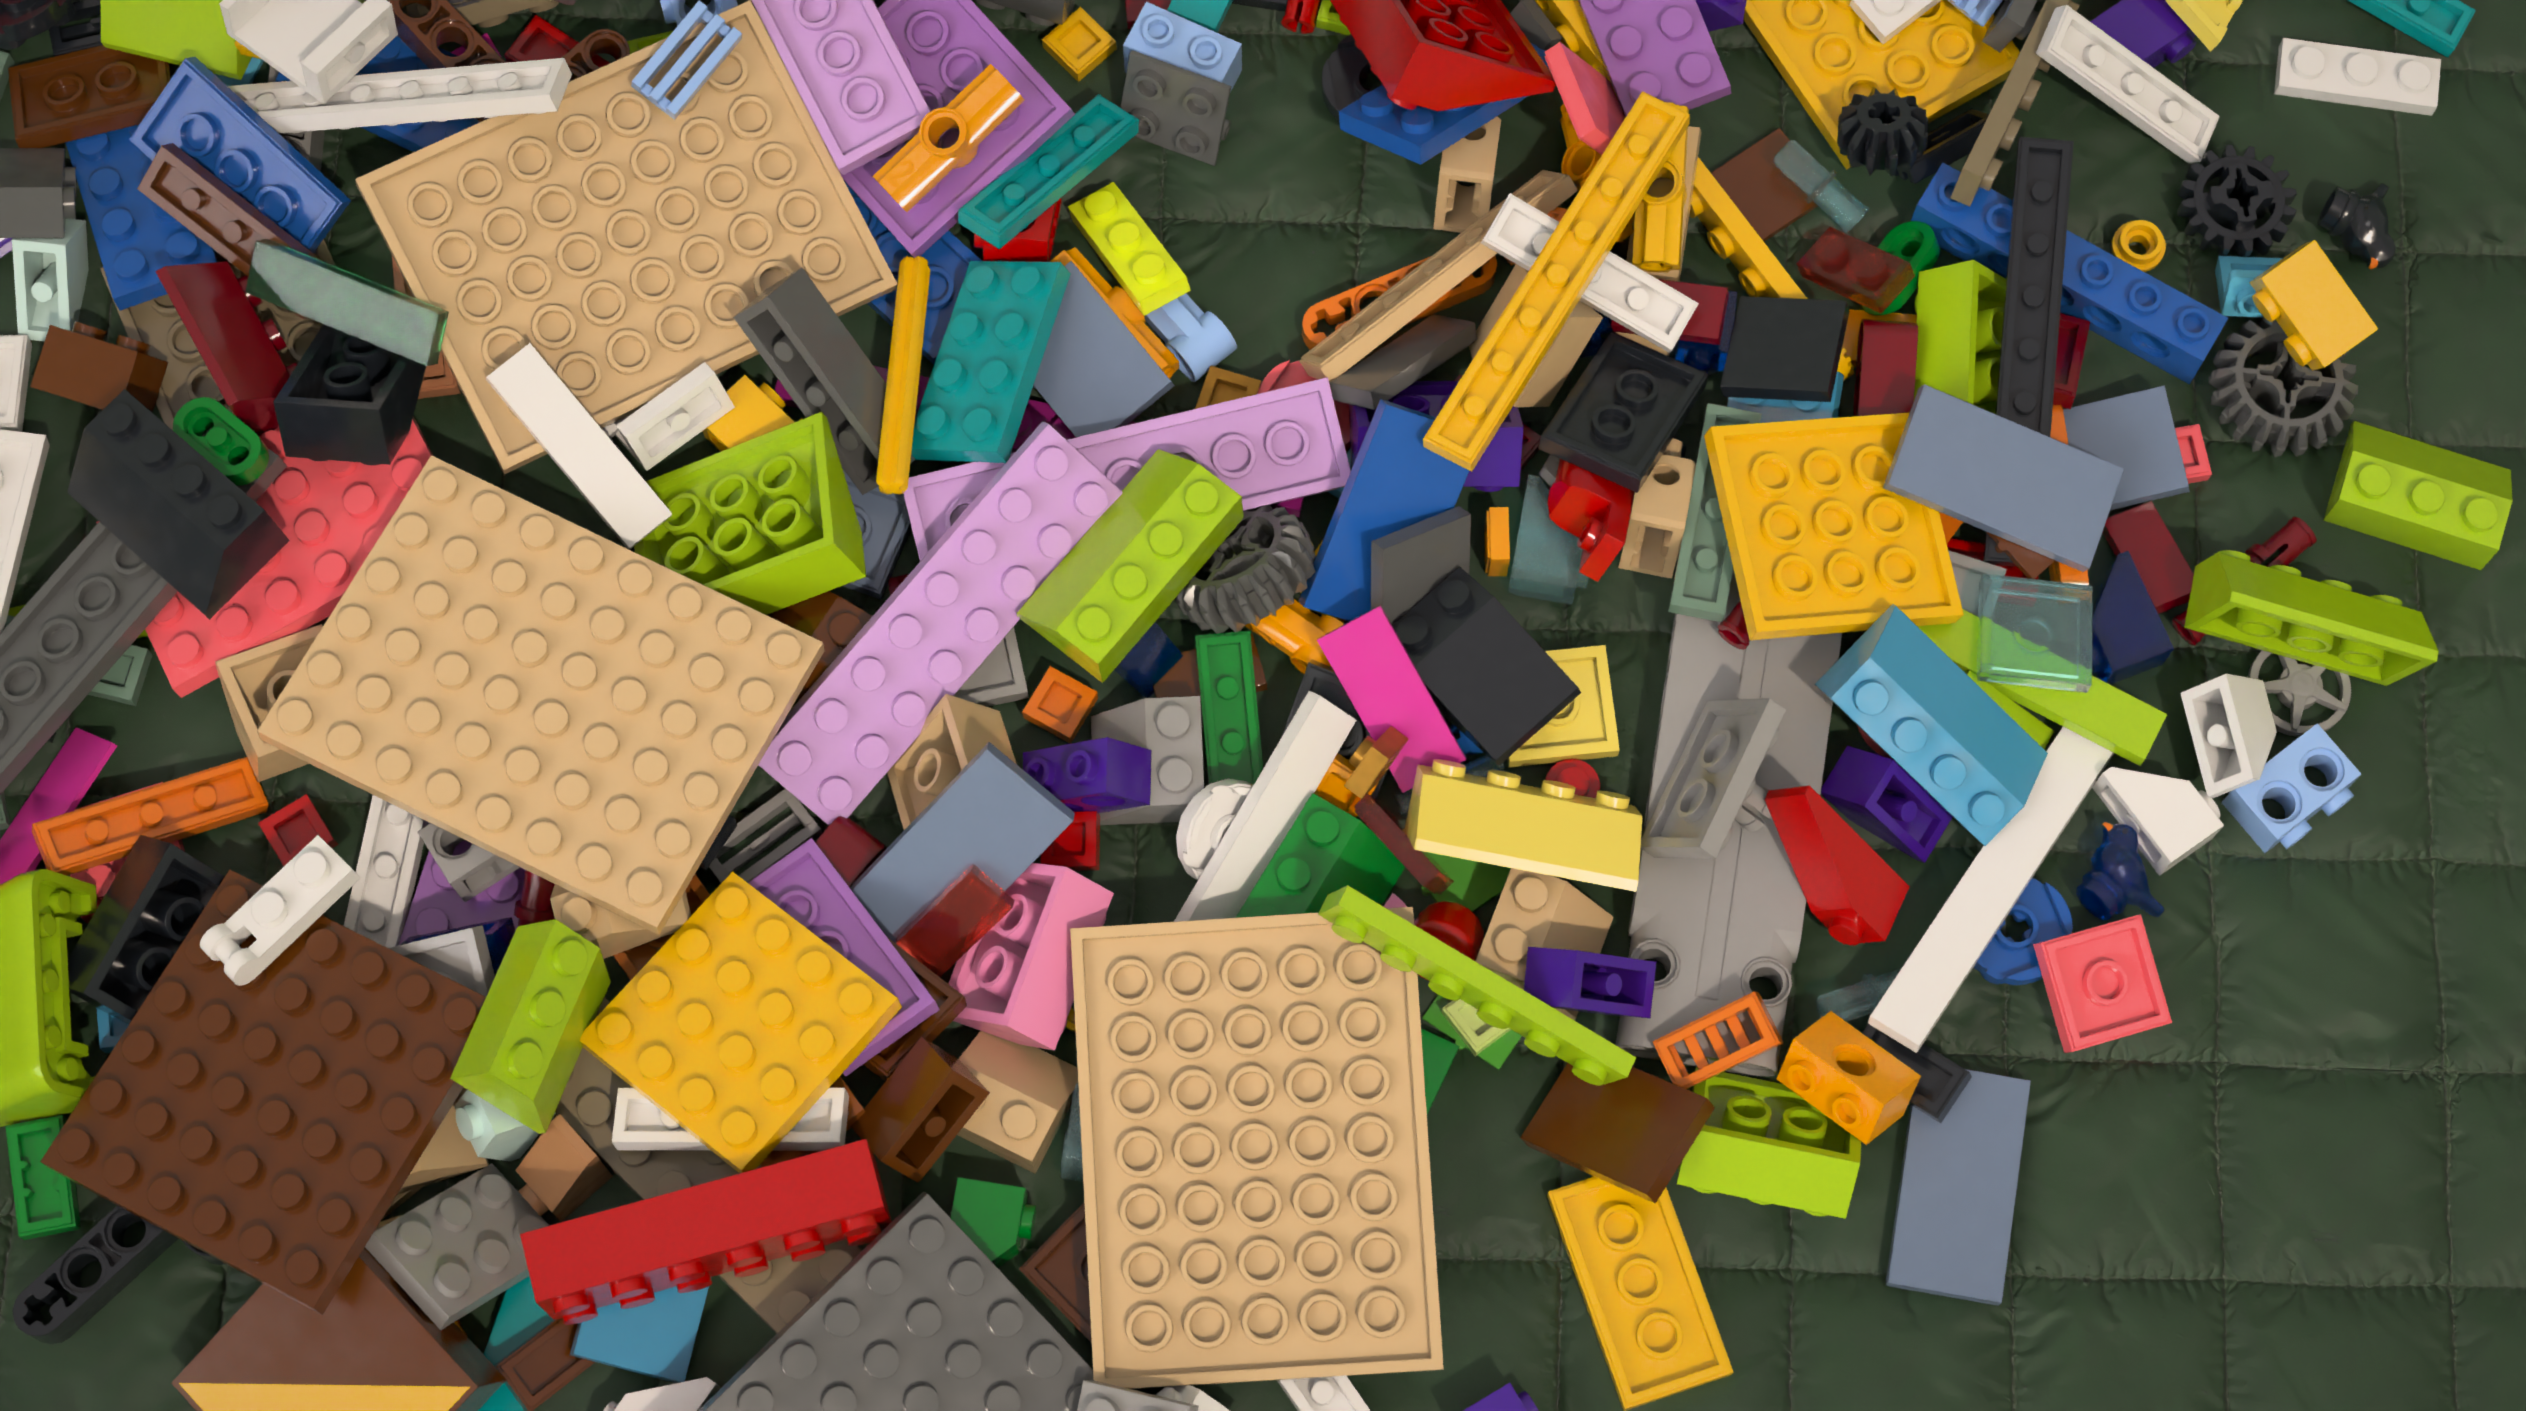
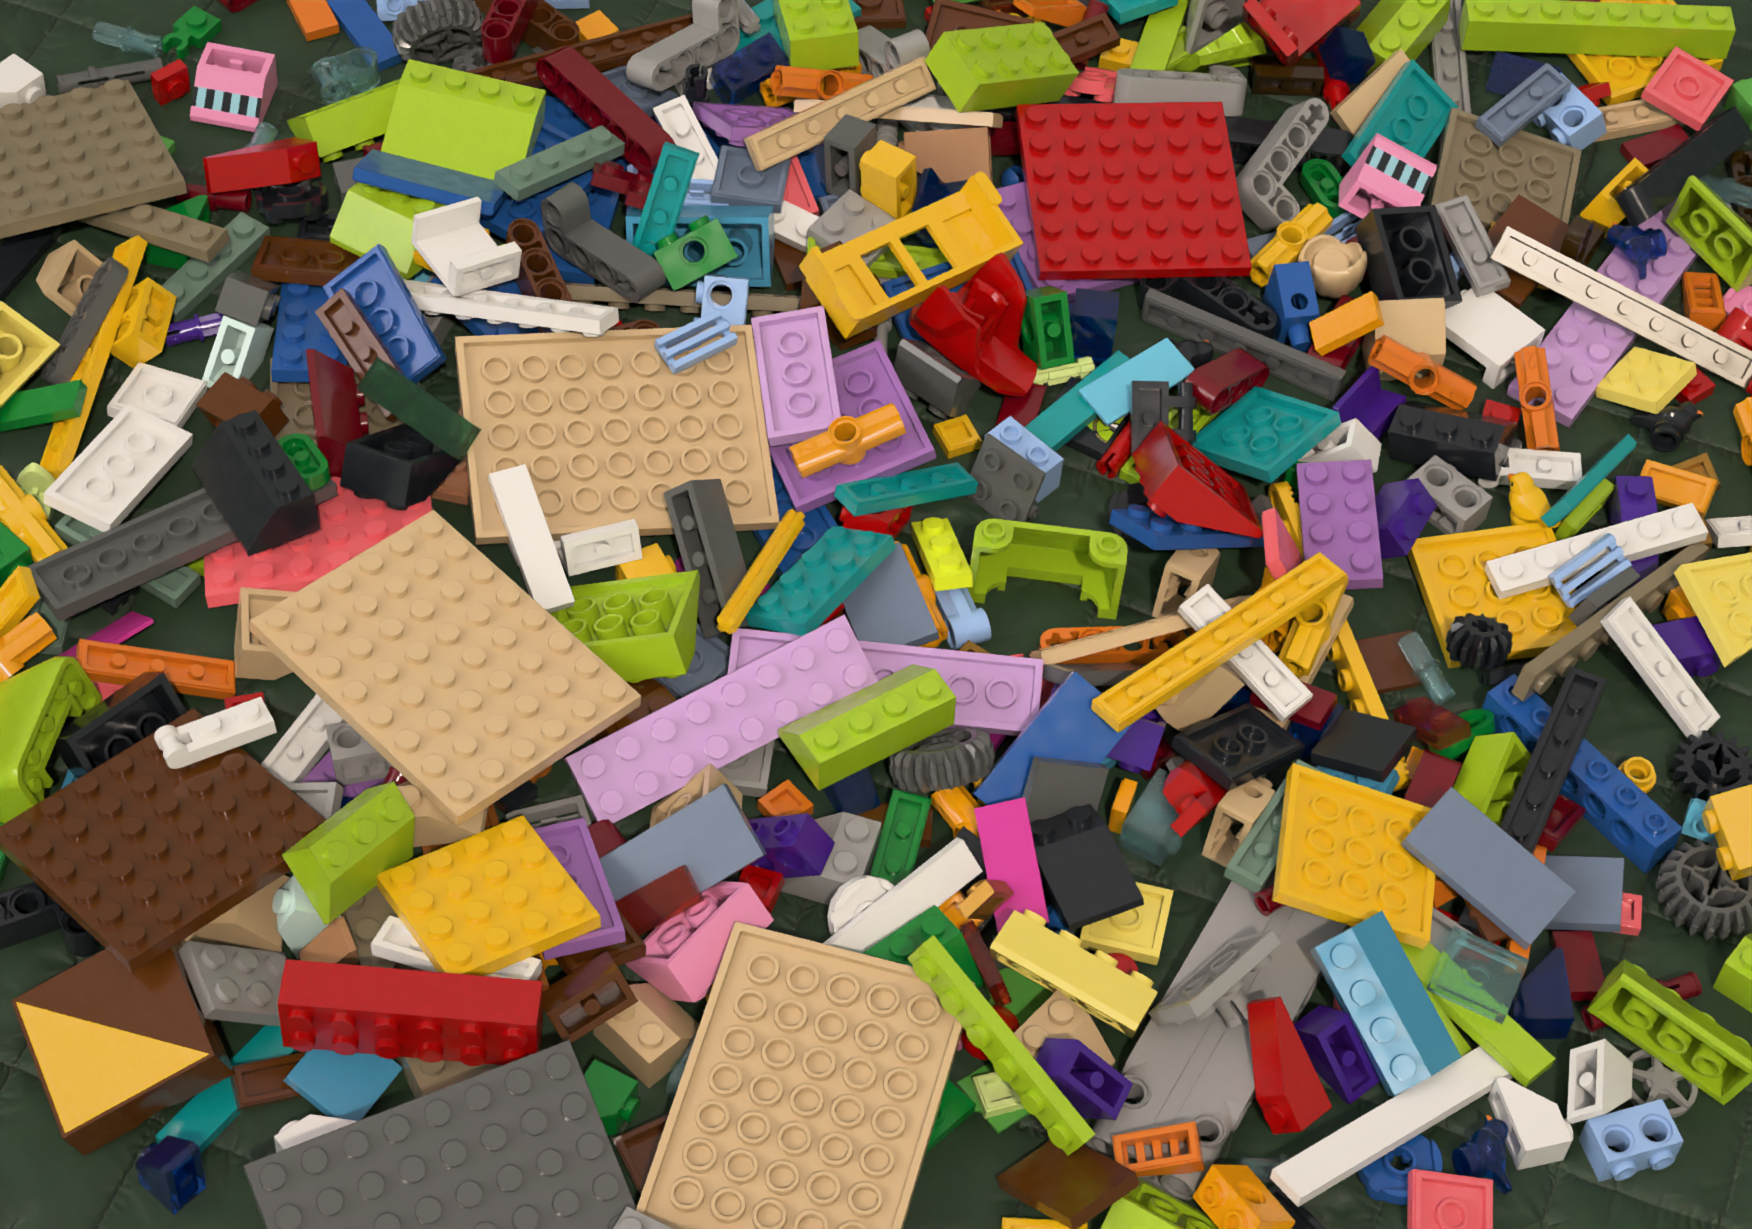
camera: 15 degrees right, 20 degrees down
none -> lime windscreen [967,519,1128,620]

